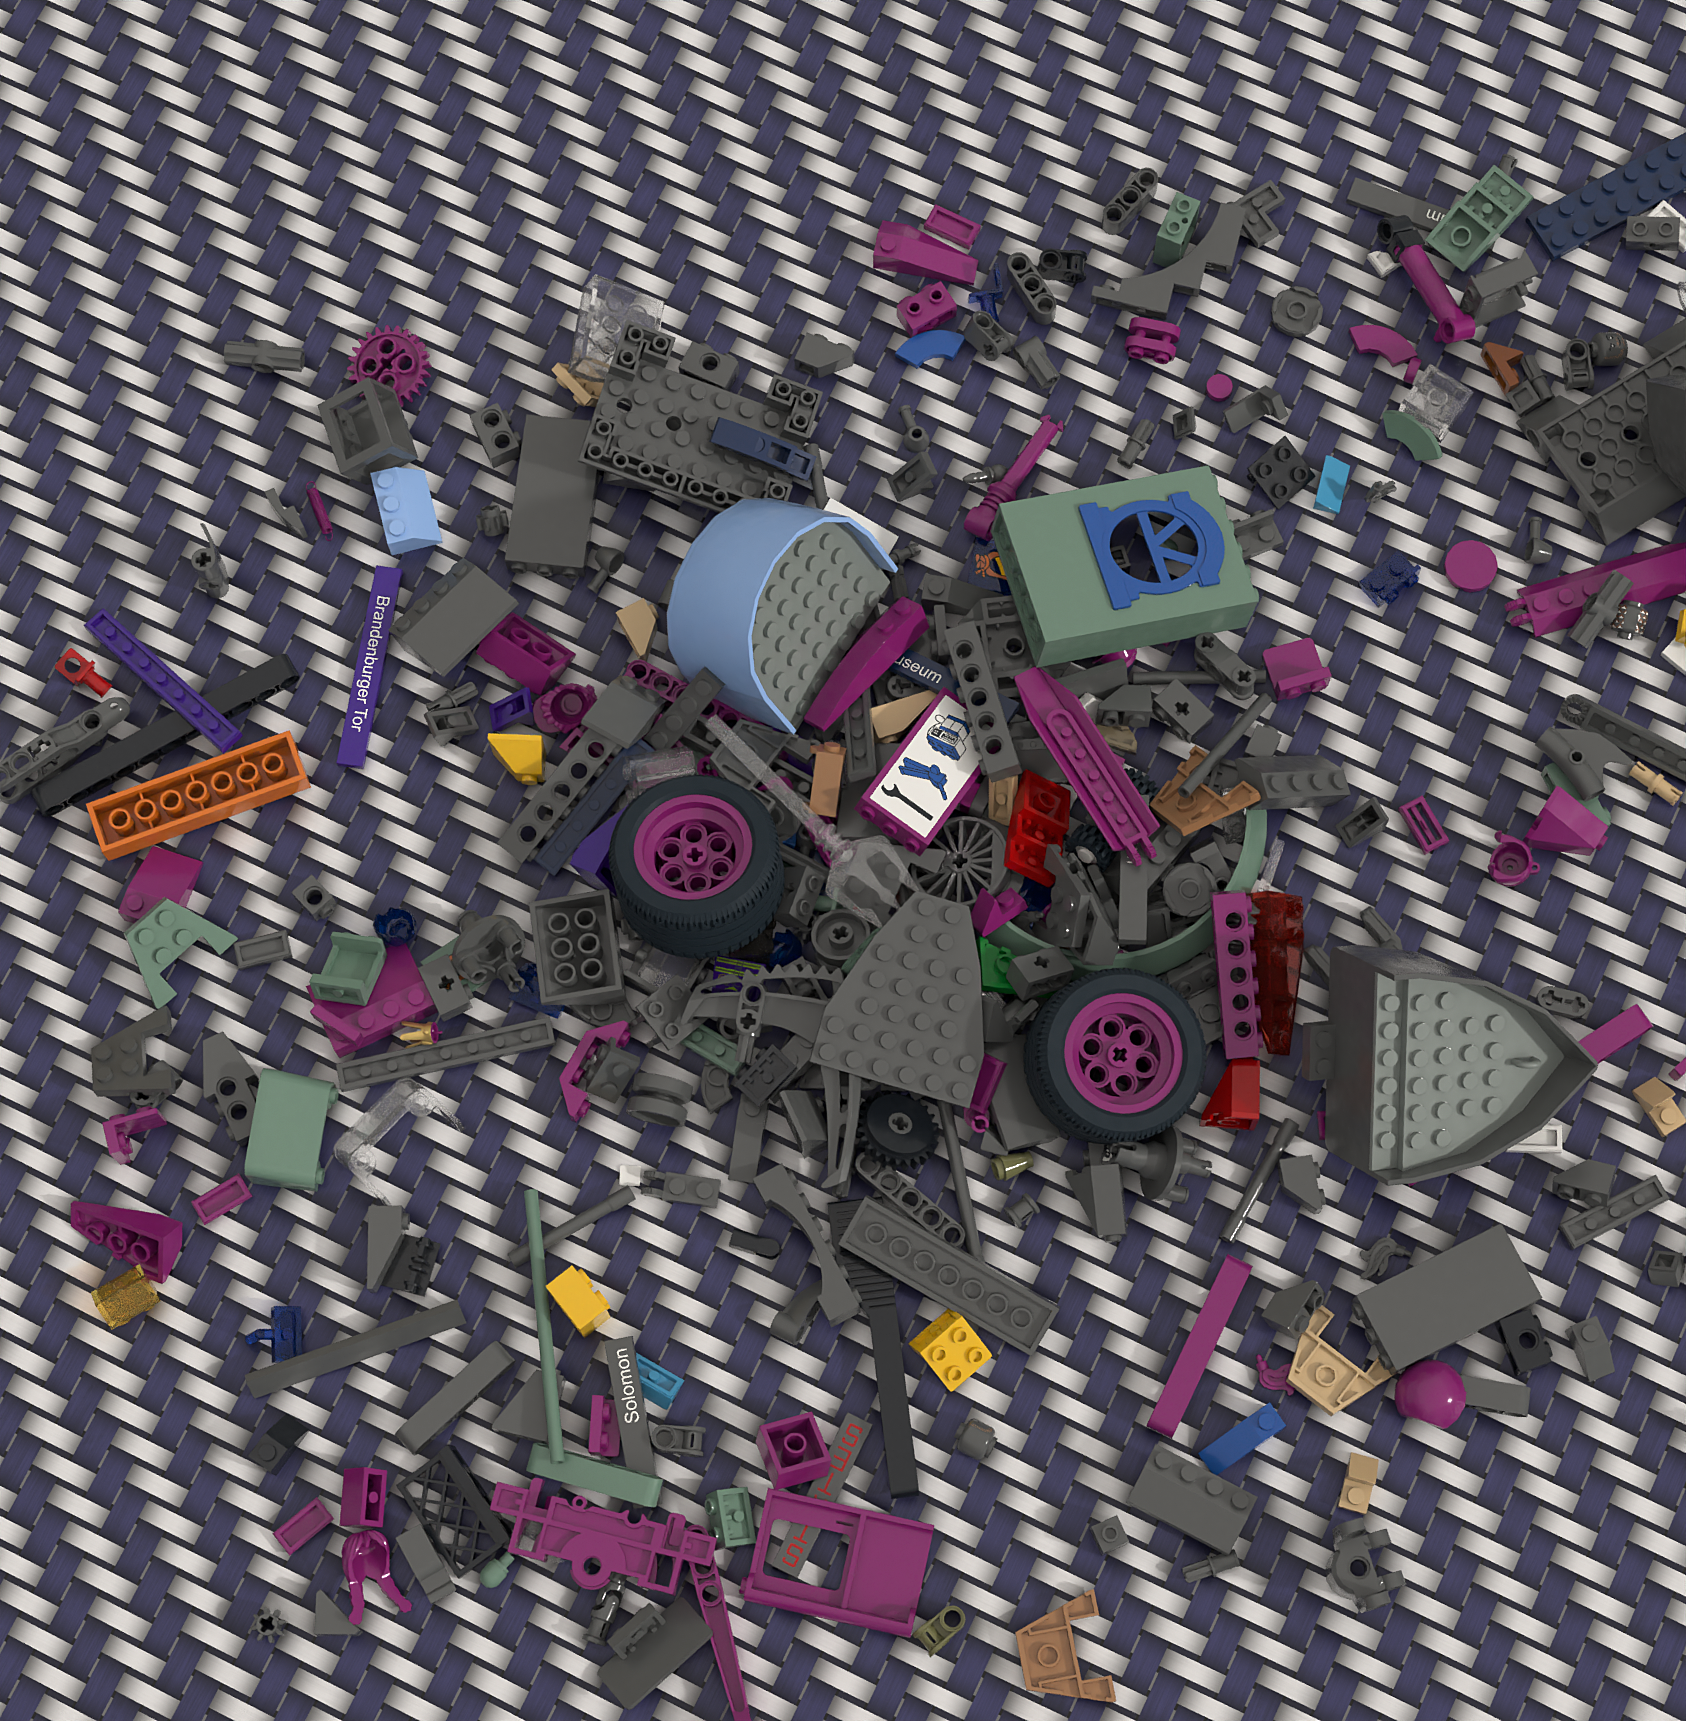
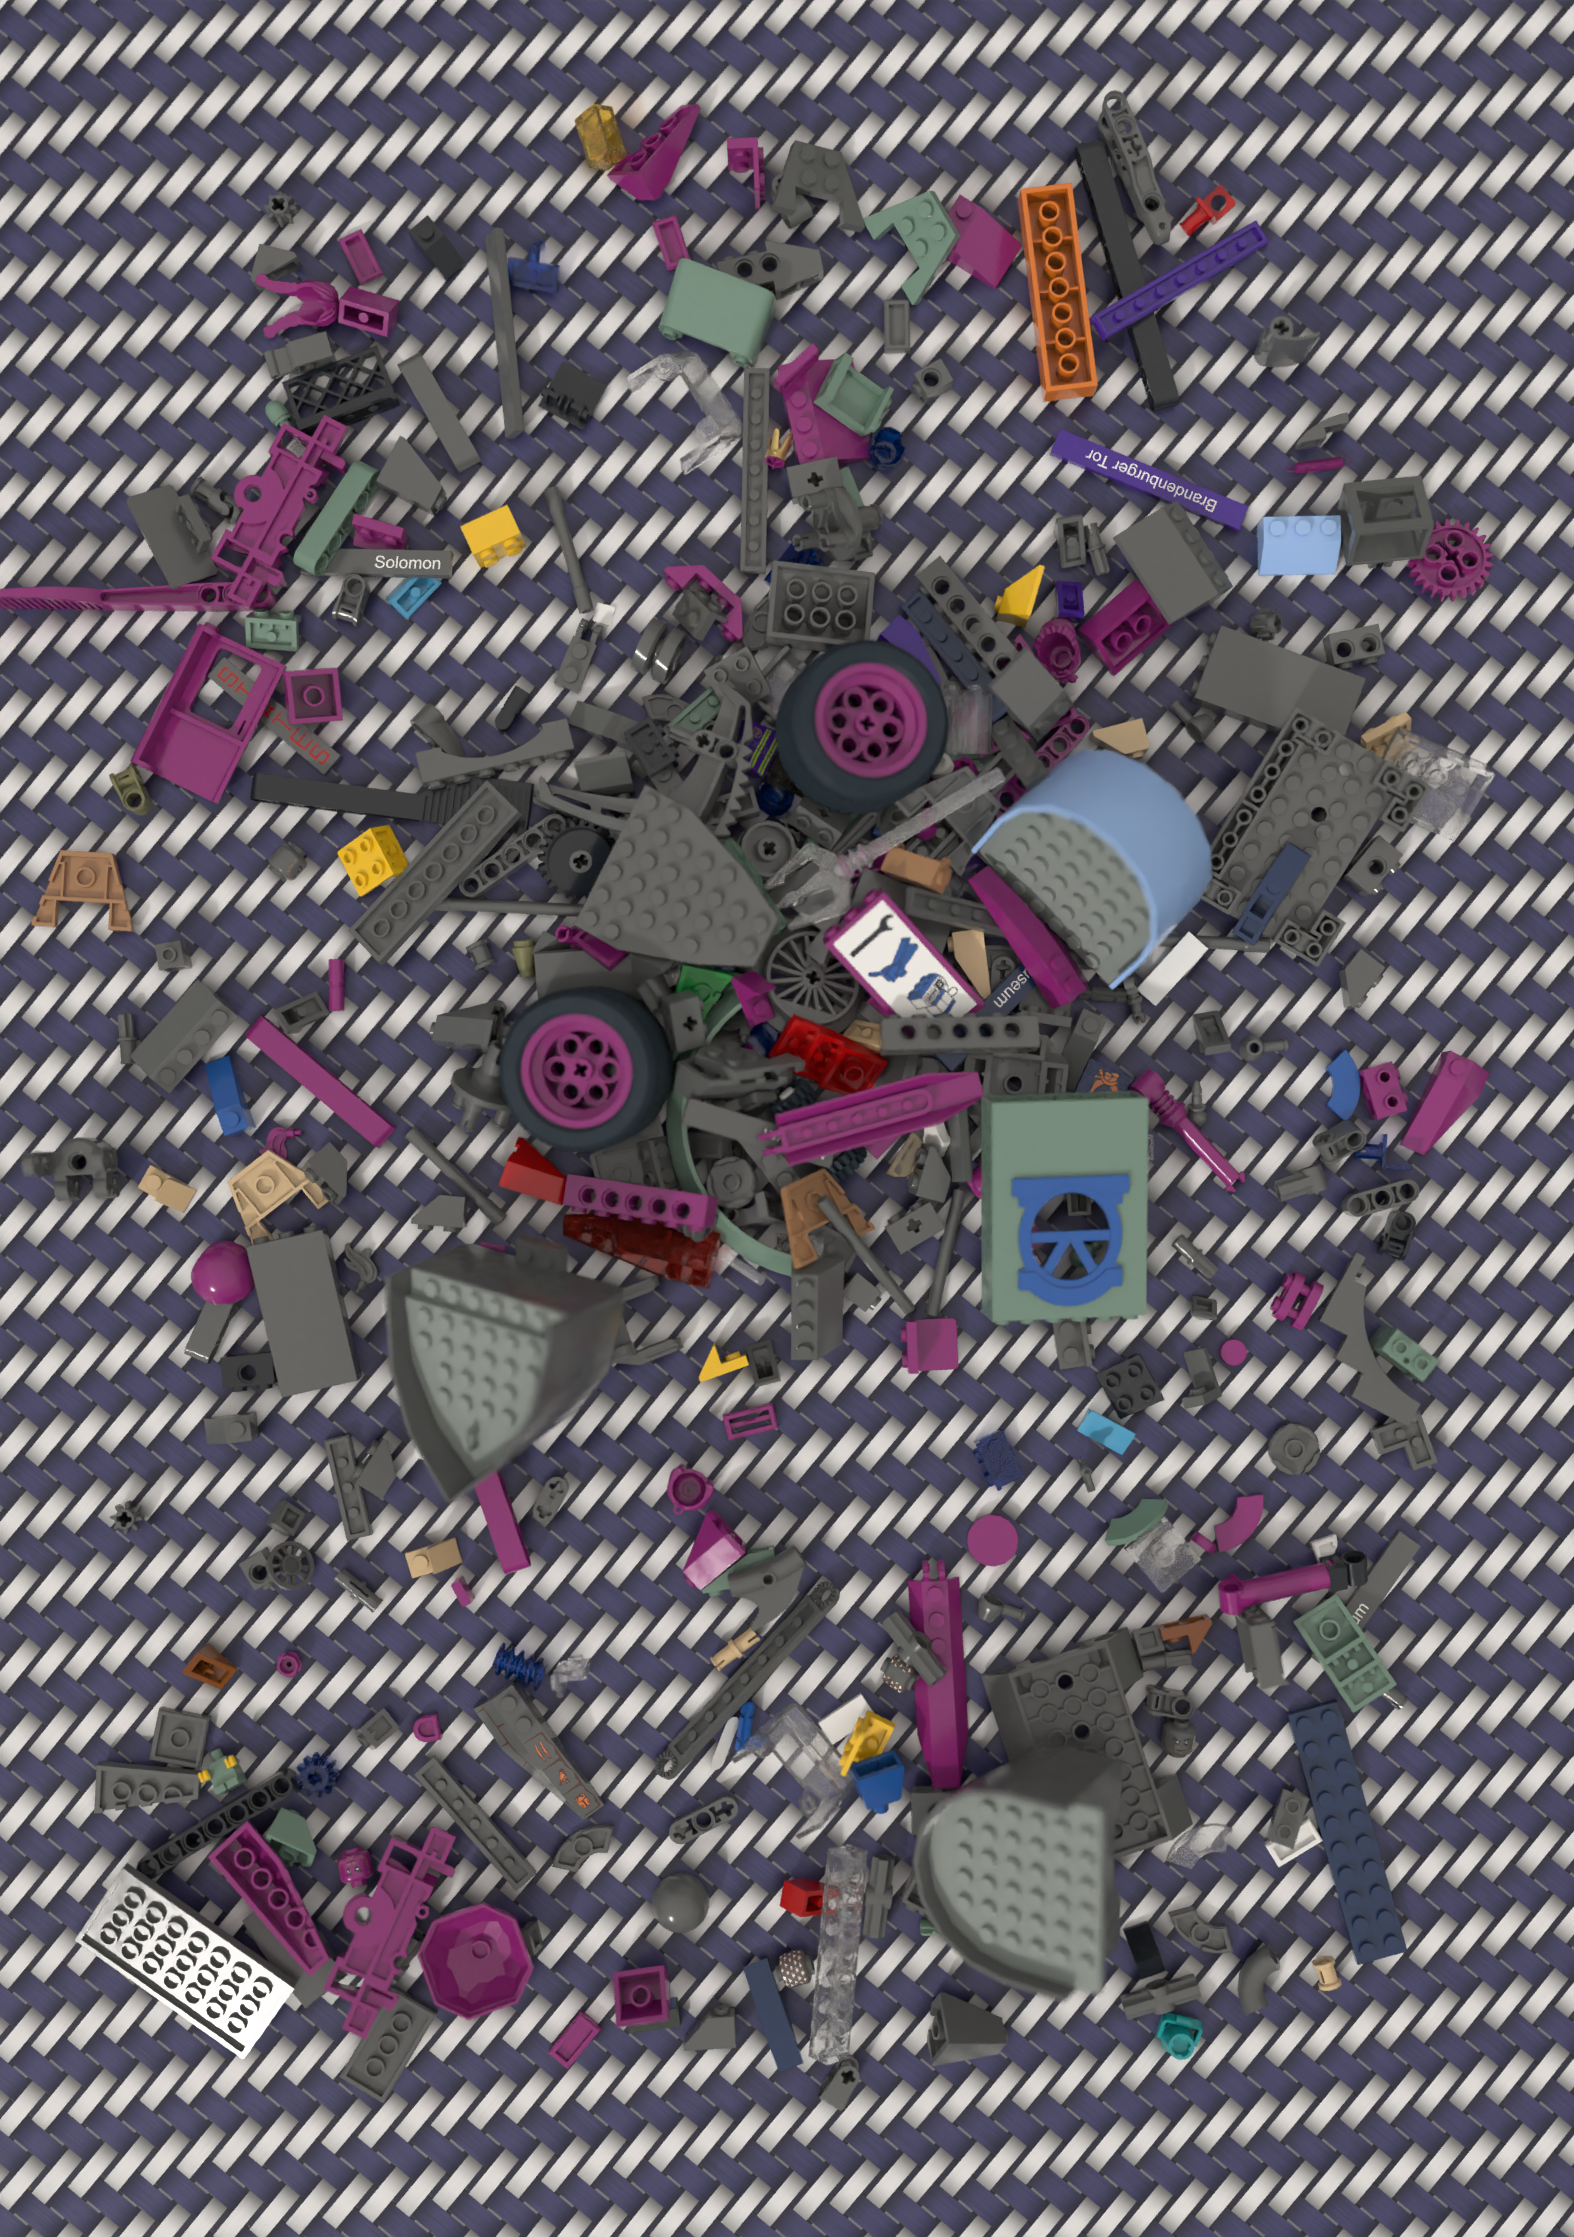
camera: 105 degrees right, 15 degrees up
dark grey piece [224,340,305,373] -> none
dark grey slope [367,1205,410,1293] -> none
sand green piece [524,1189,565,1464] -> none
magenta tile [924,204,981,250] -> none
dark grey beam [1101,167,1158,235] -> none
dark grey piece [1193,632,1256,700] -> none
none -> dark grey slope [273,991,329,1034]
none -> magenta piece [329,959,345,1011]
none -> yellow slope [699,1343,749,1382]

